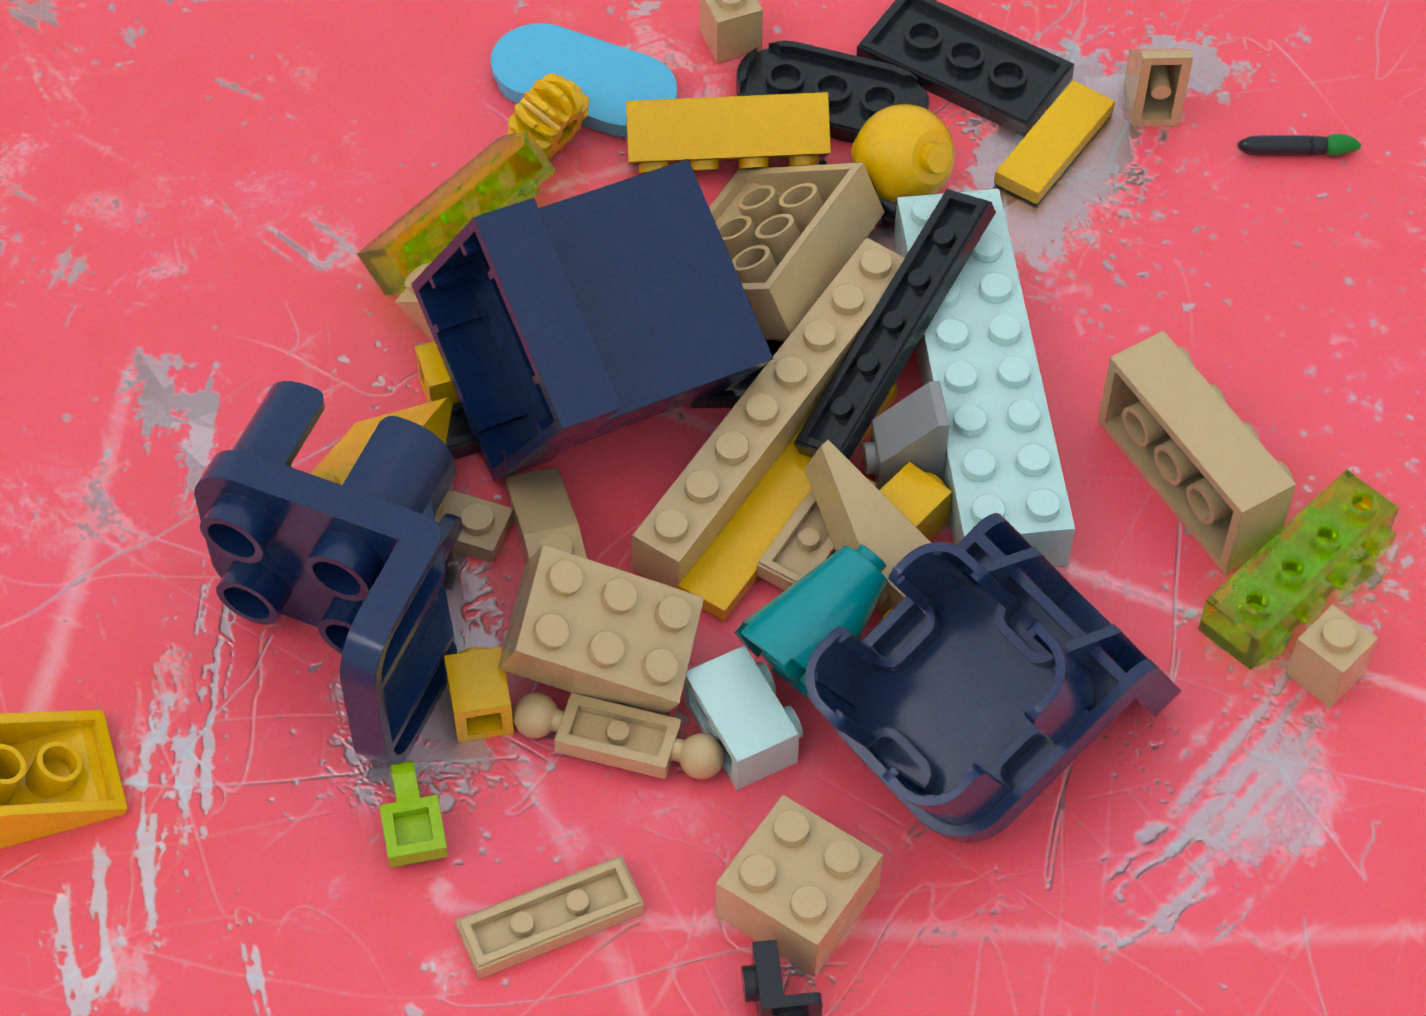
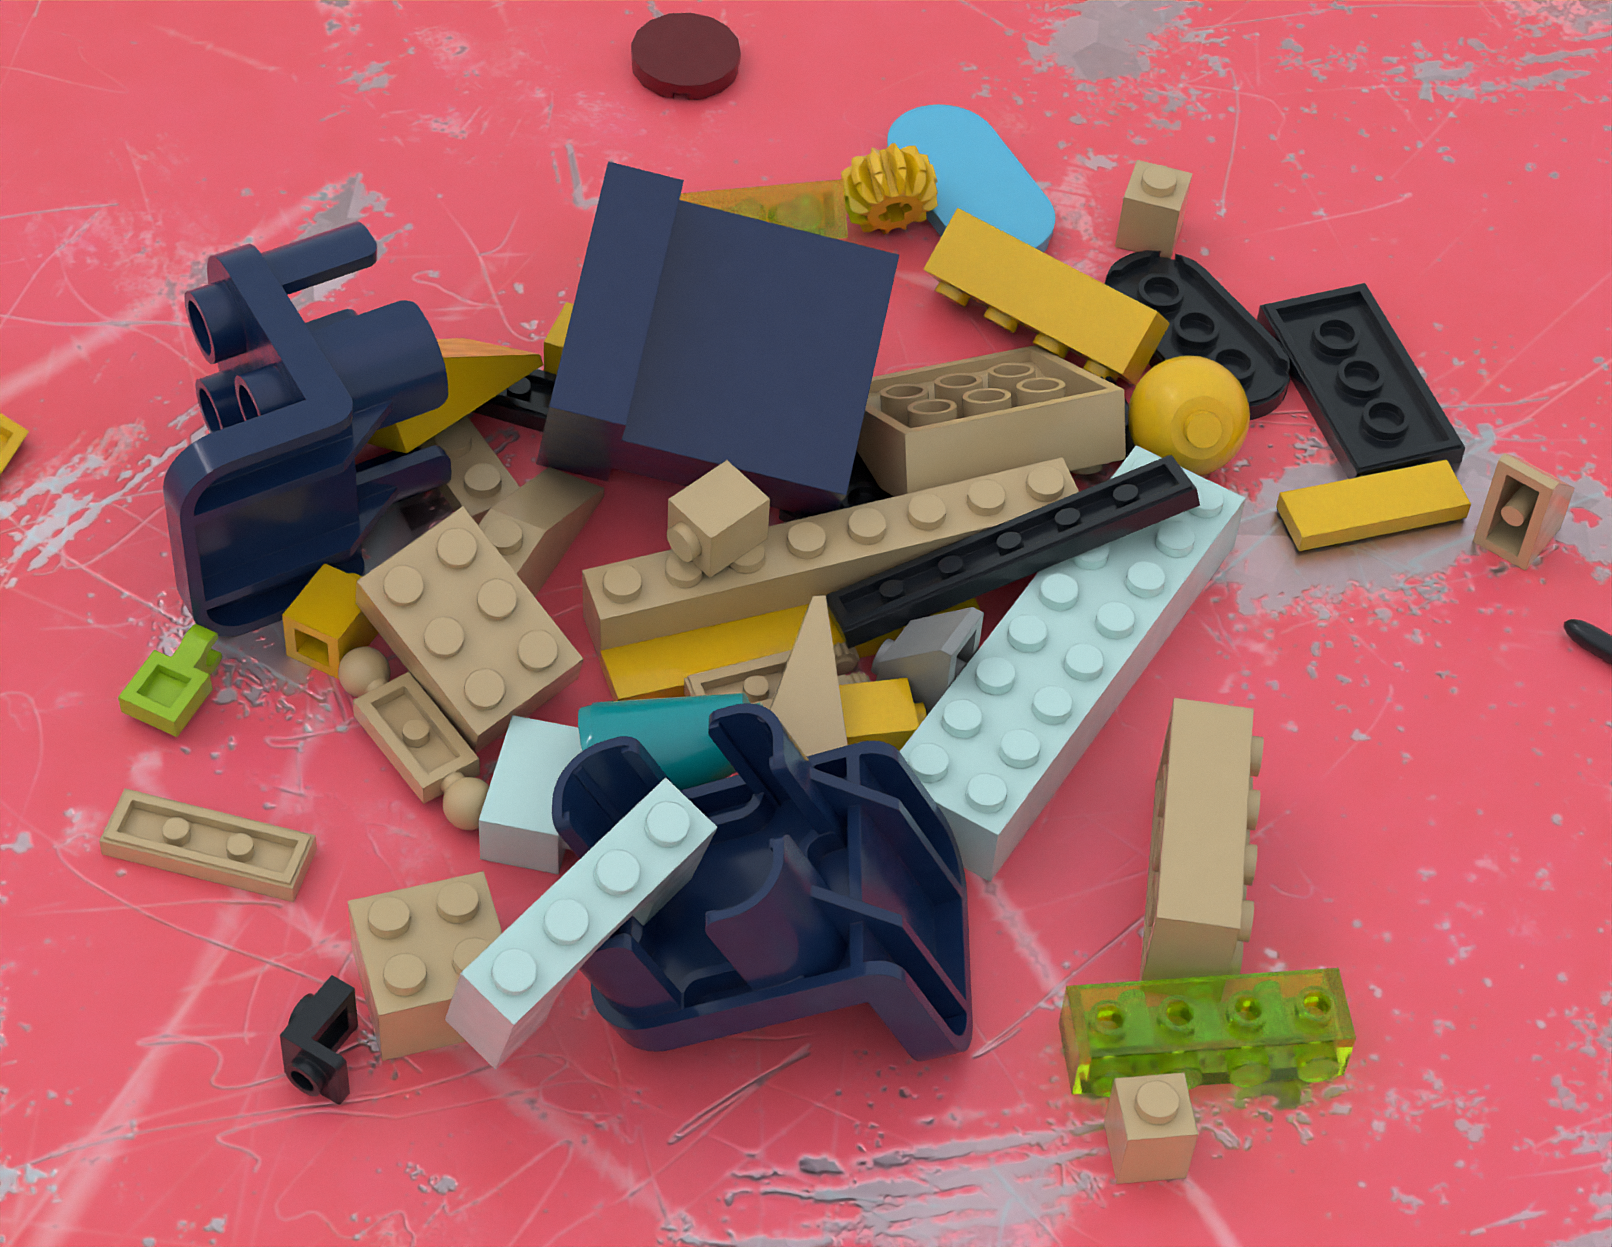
camera: 35 degrees right, 5 degrees down
none -> light aqua arch [445,777,718,1070]
none -> dark red tile [631,12,741,100]
none -> tan brick [666,460,770,578]

